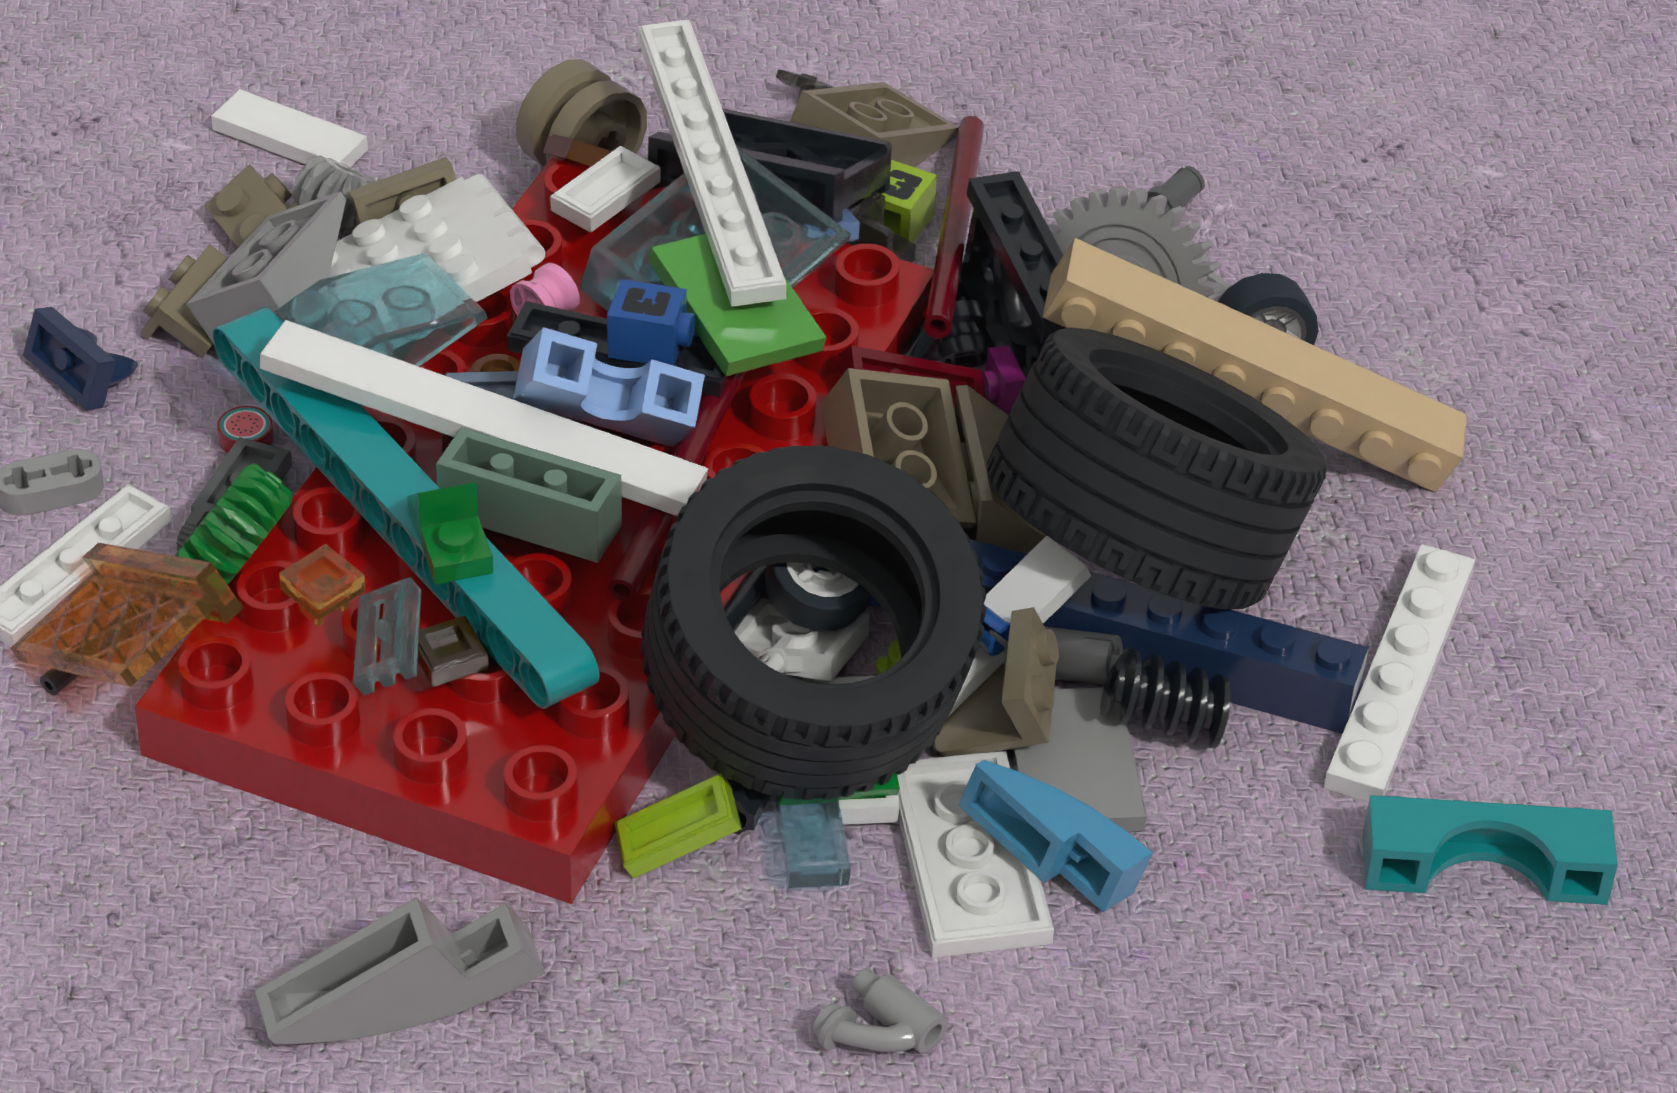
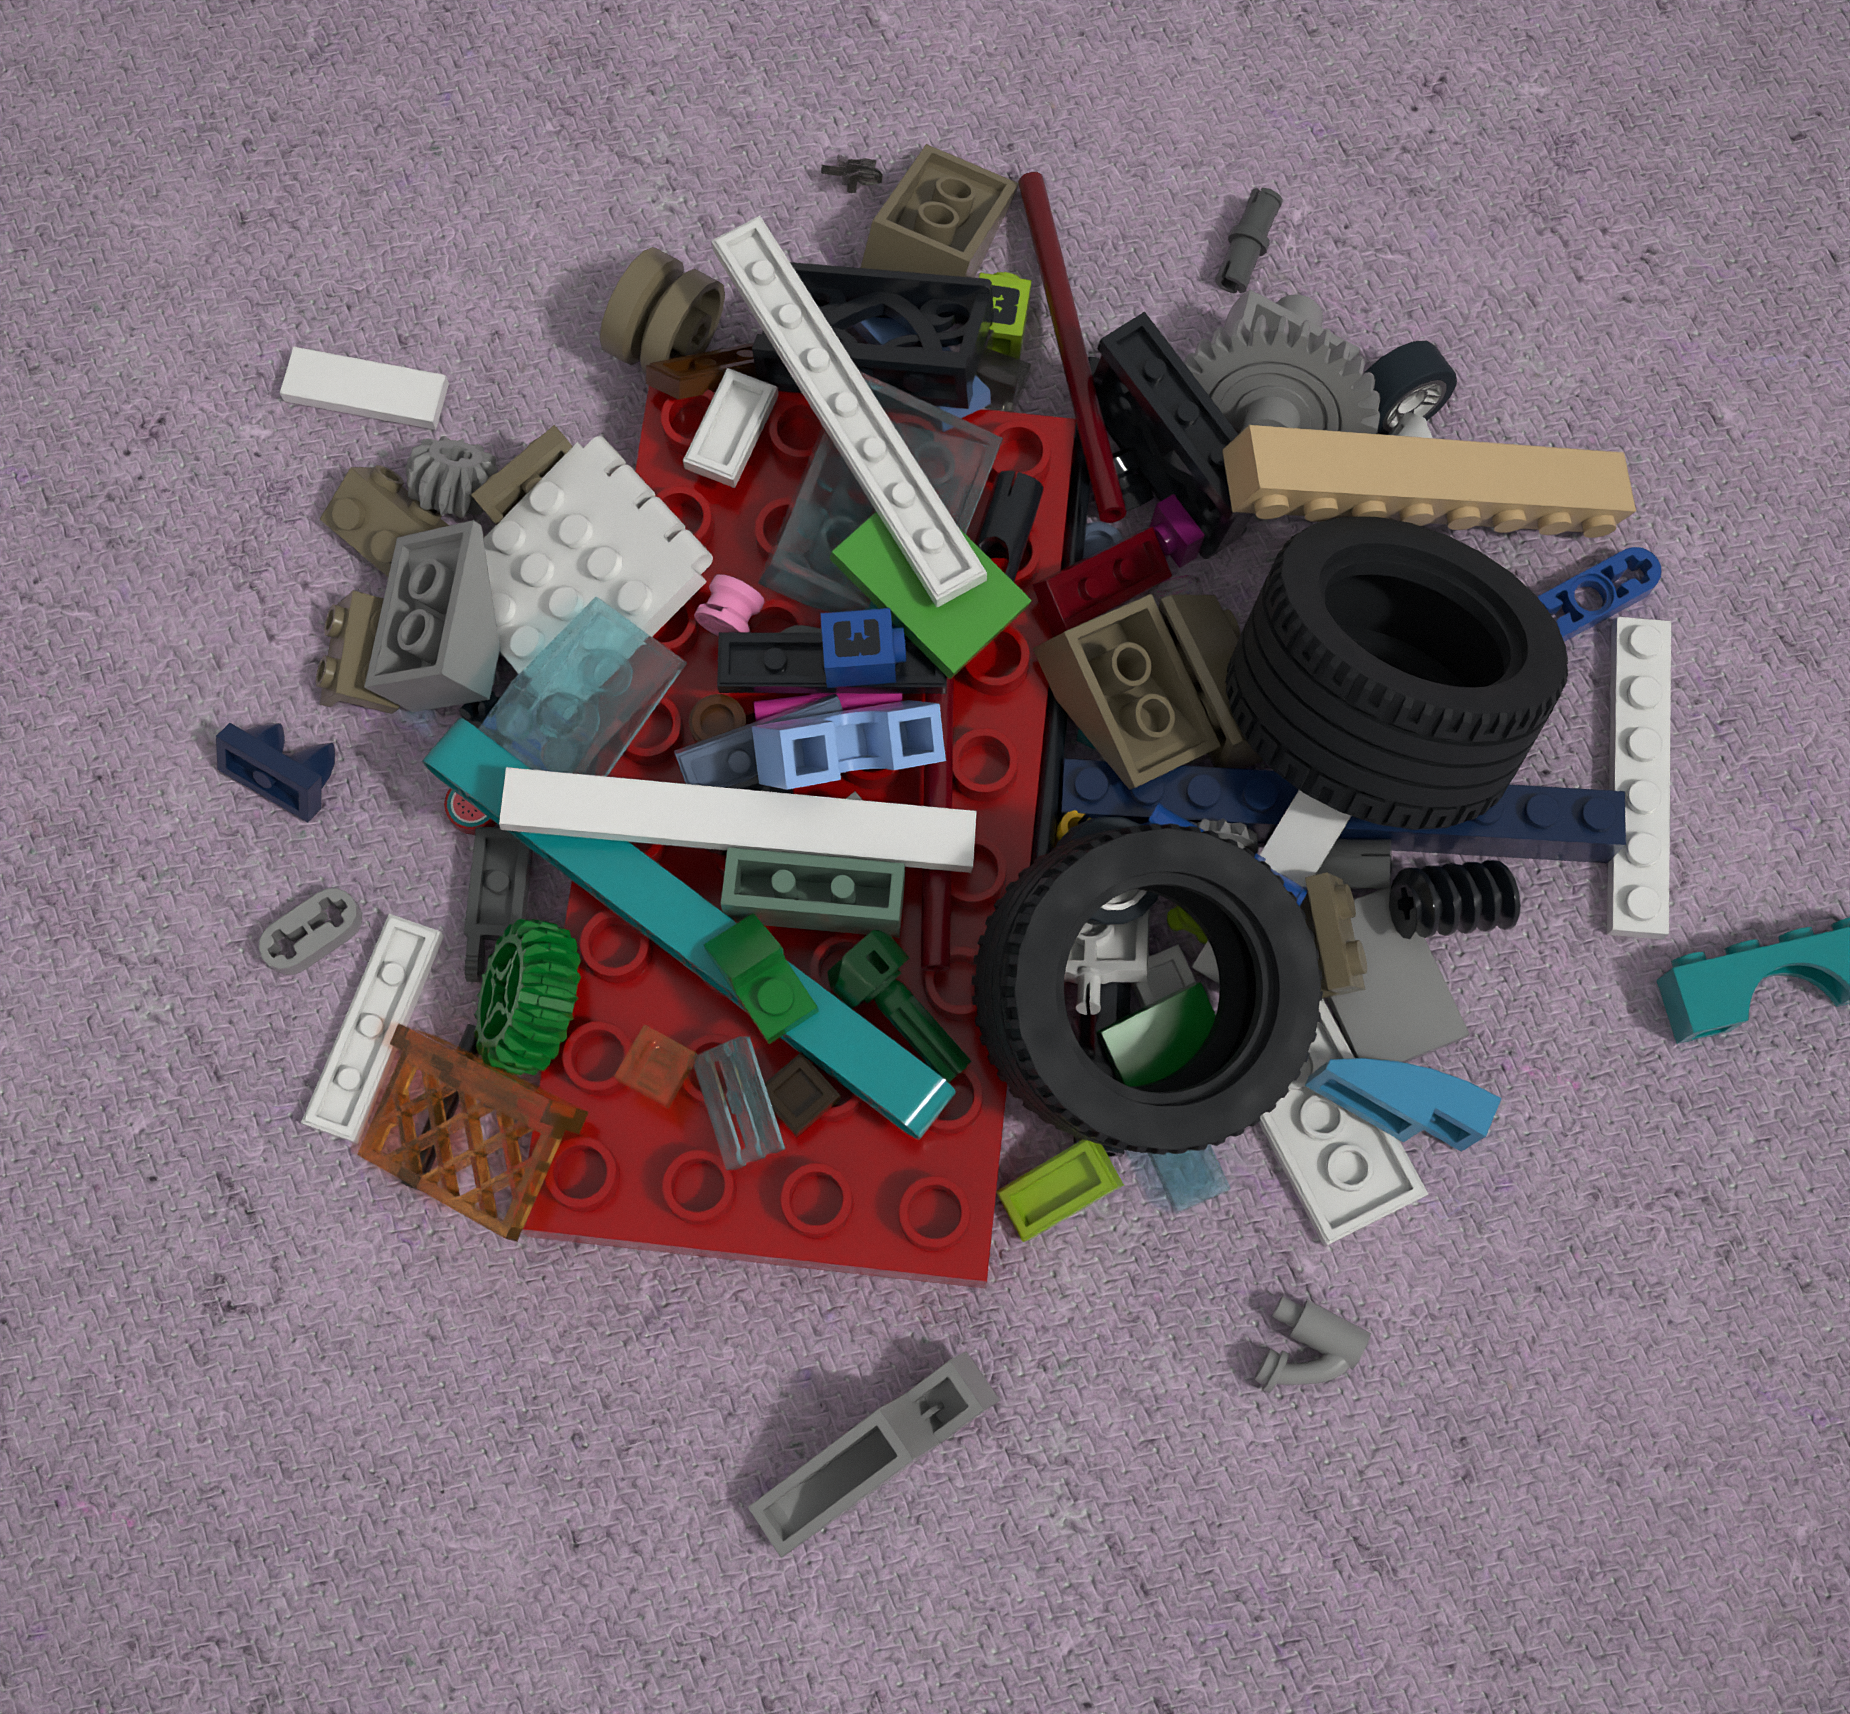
camera: 15 degrees left, 30 degrees up
none -> dark green piece [827,929,972,1083]
none -> black piece [975,471,1044,582]
none -> blue beam [1537,547,1662,642]

